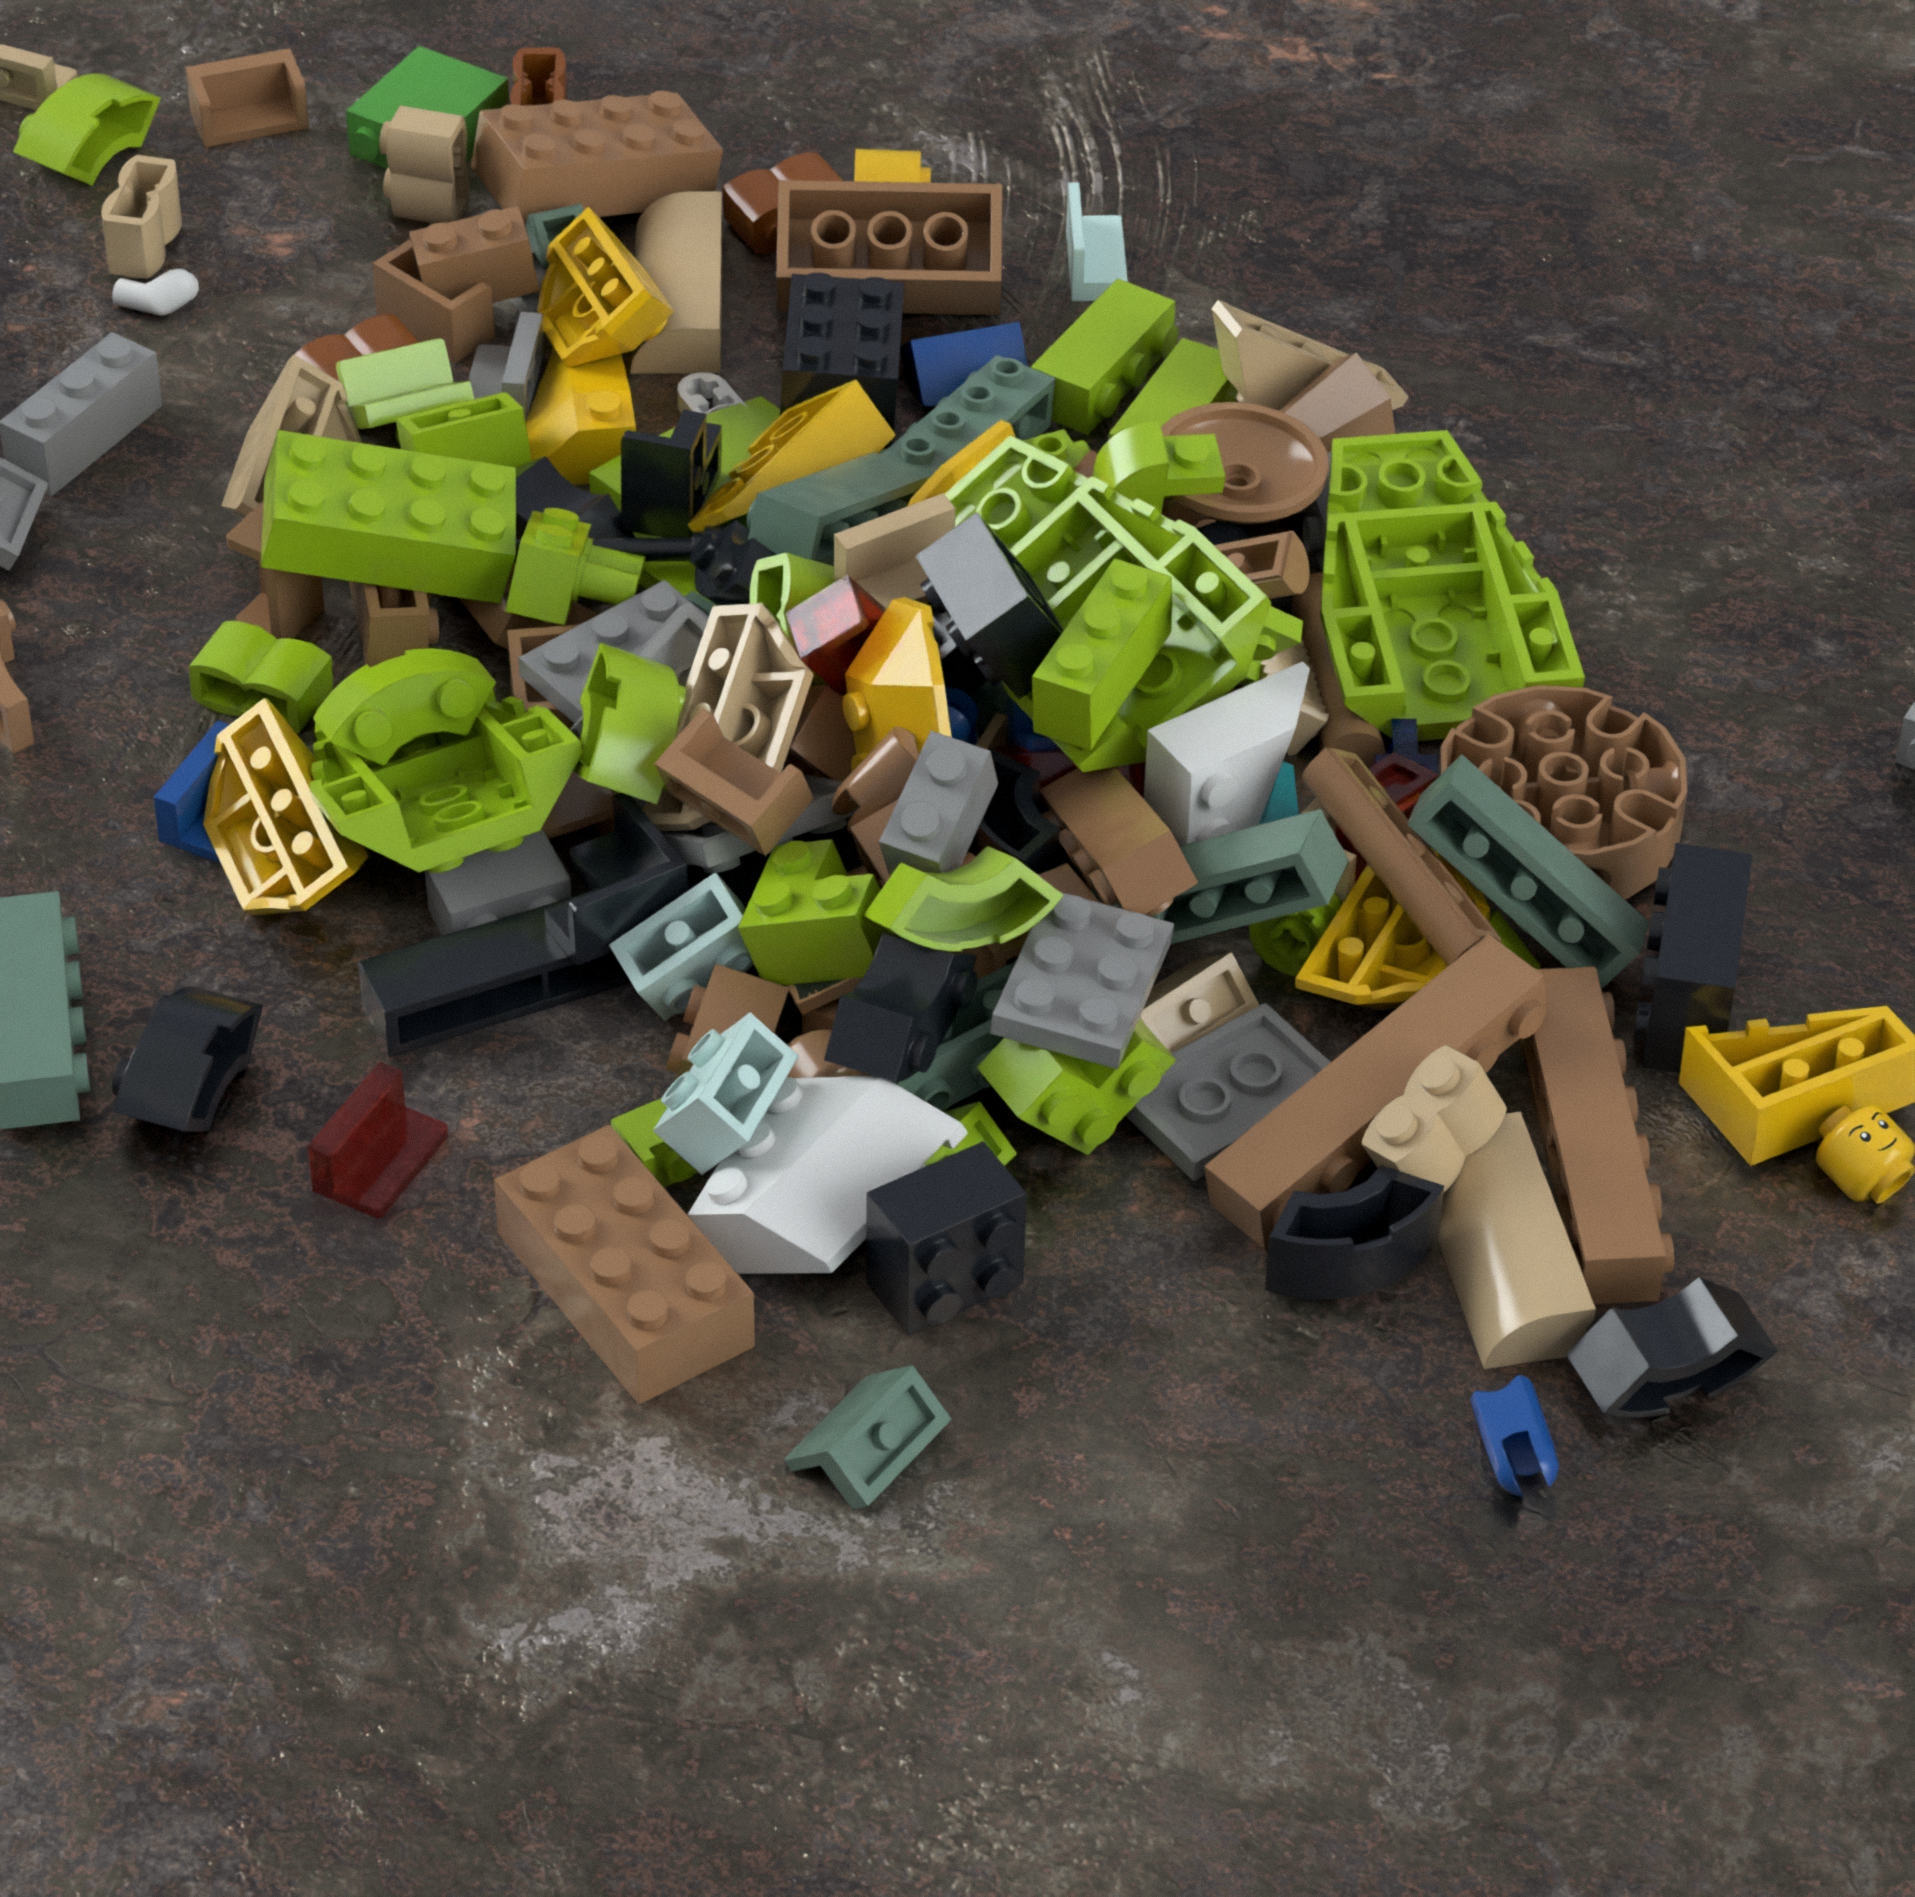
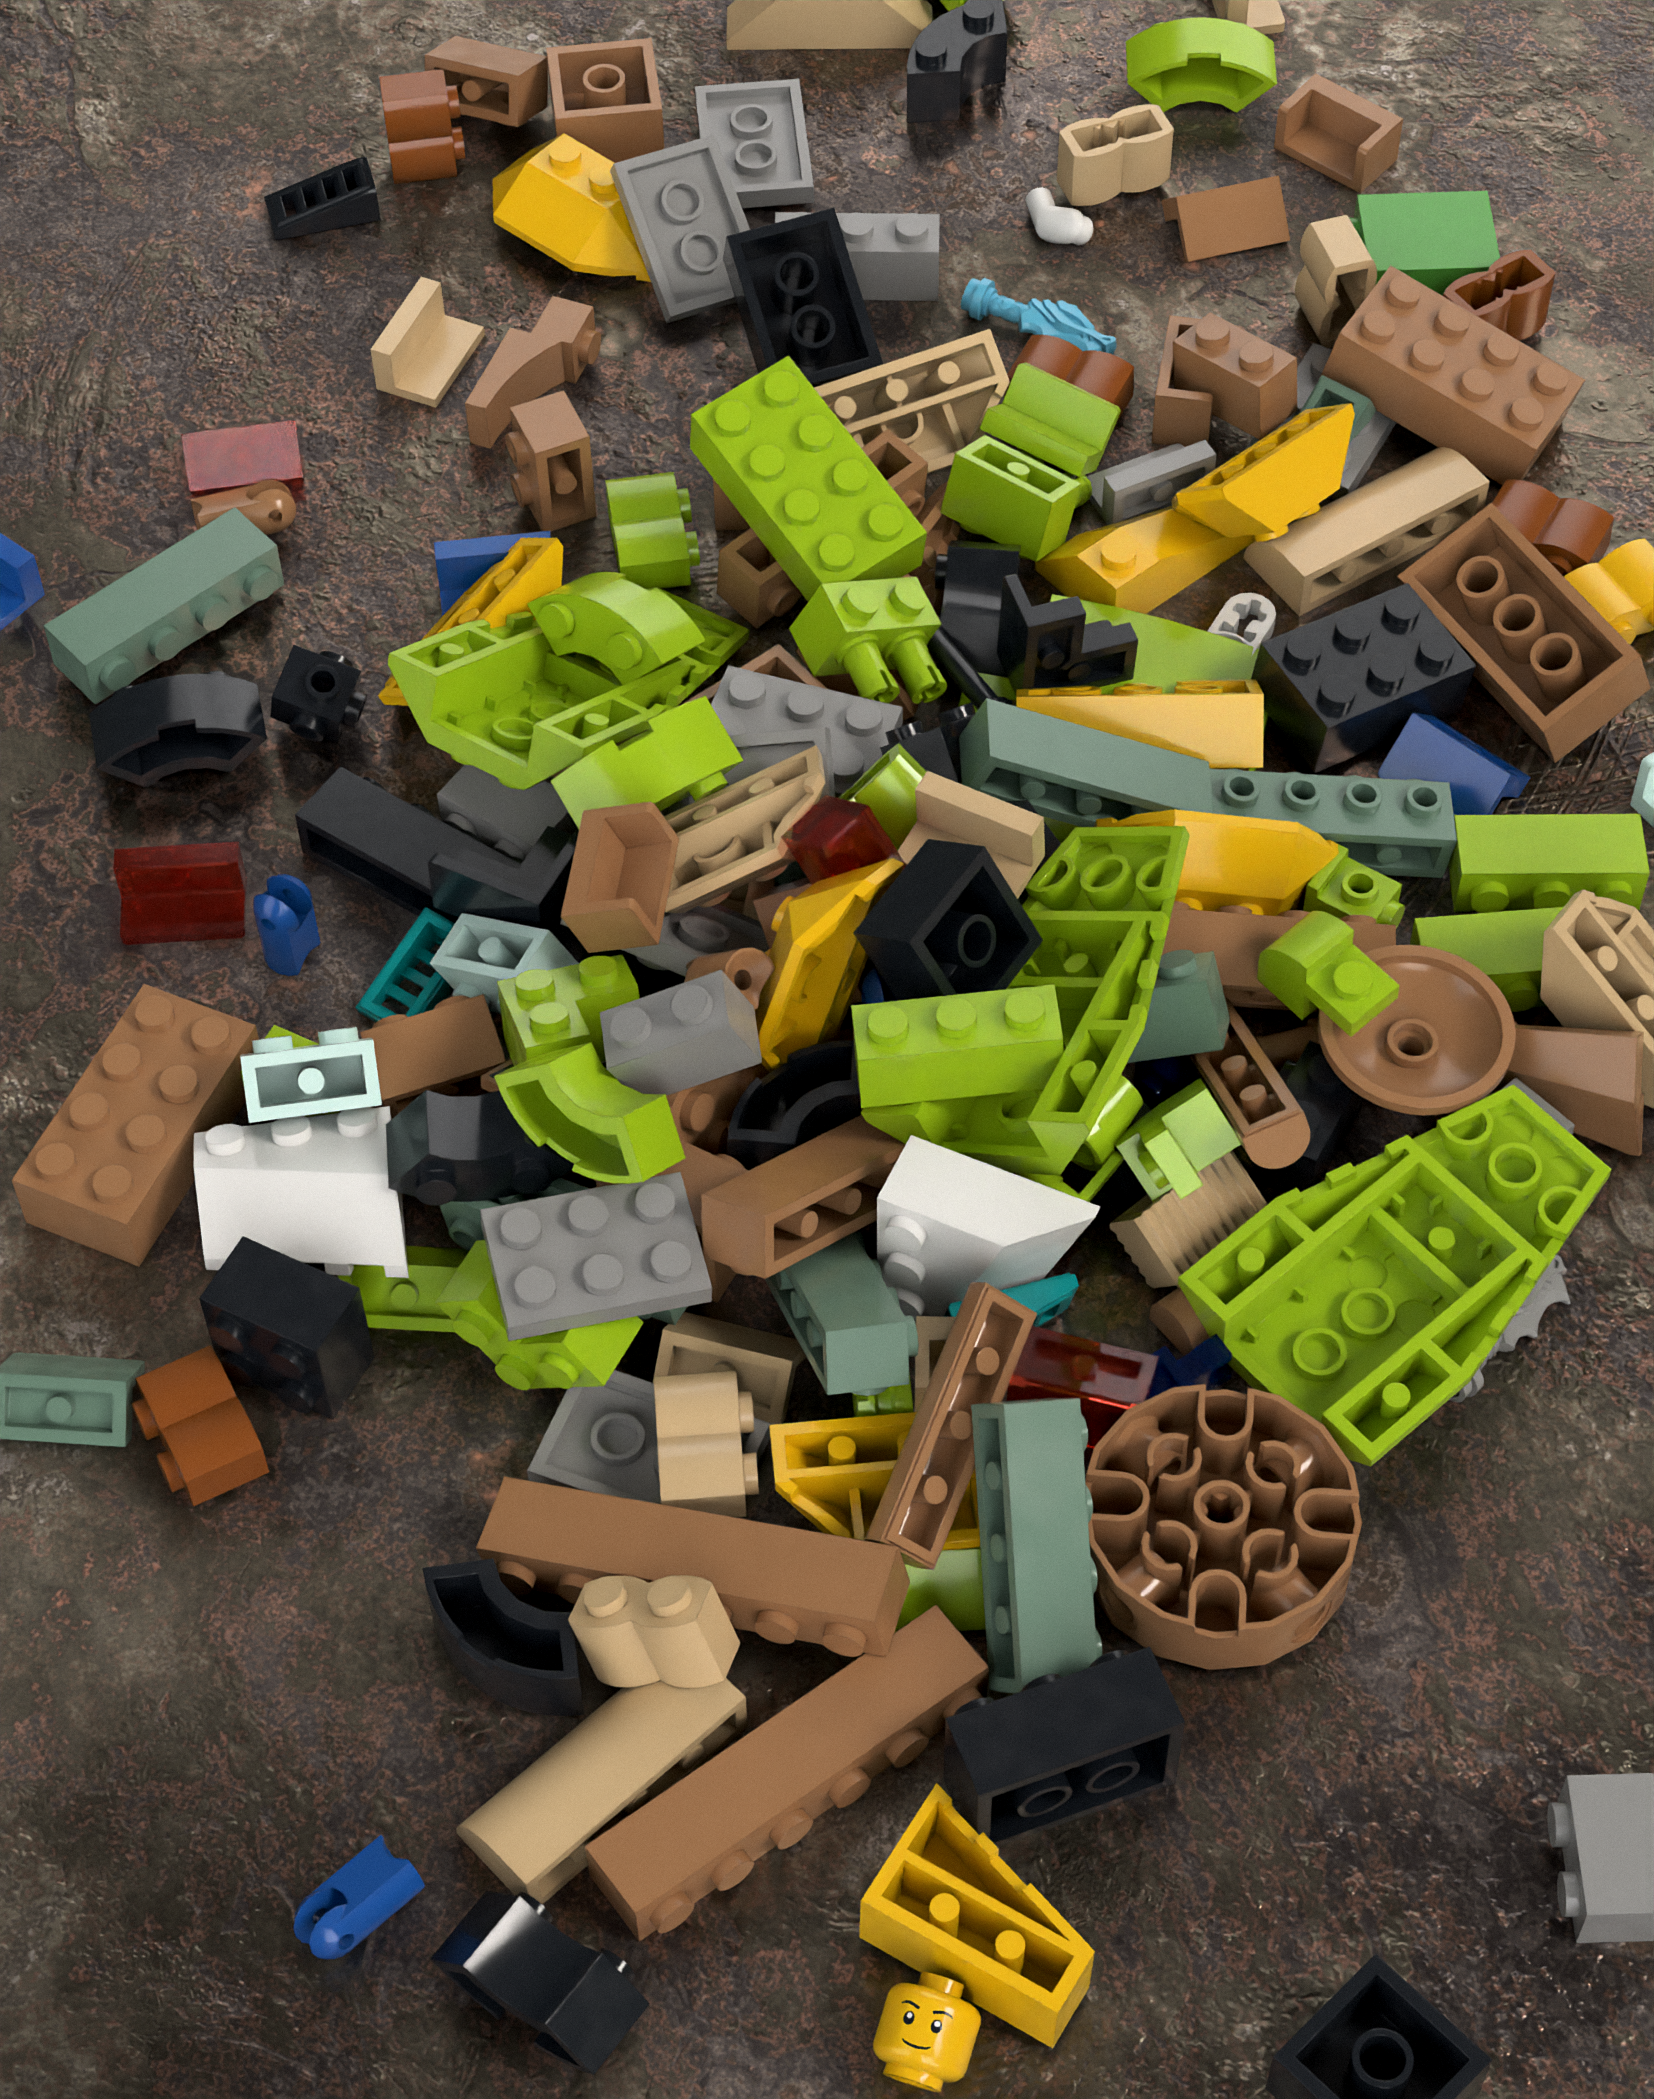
camera: 60 degrees right, 10 degrees up
none -> dark orange brick [131,1345,269,1507]
none -> blue piece [253,874,321,976]
none -> black brick [270,645,367,743]
none -> teal slope [355,907,455,1022]
none -> medium nougat brick [505,390,597,532]
none -> tan brick [654,1371,759,1517]
none -> black brick [723,208,883,387]
none -> medium azure piece [961,278,1117,354]
none -> medium nougat panel [1162,176,1290,262]

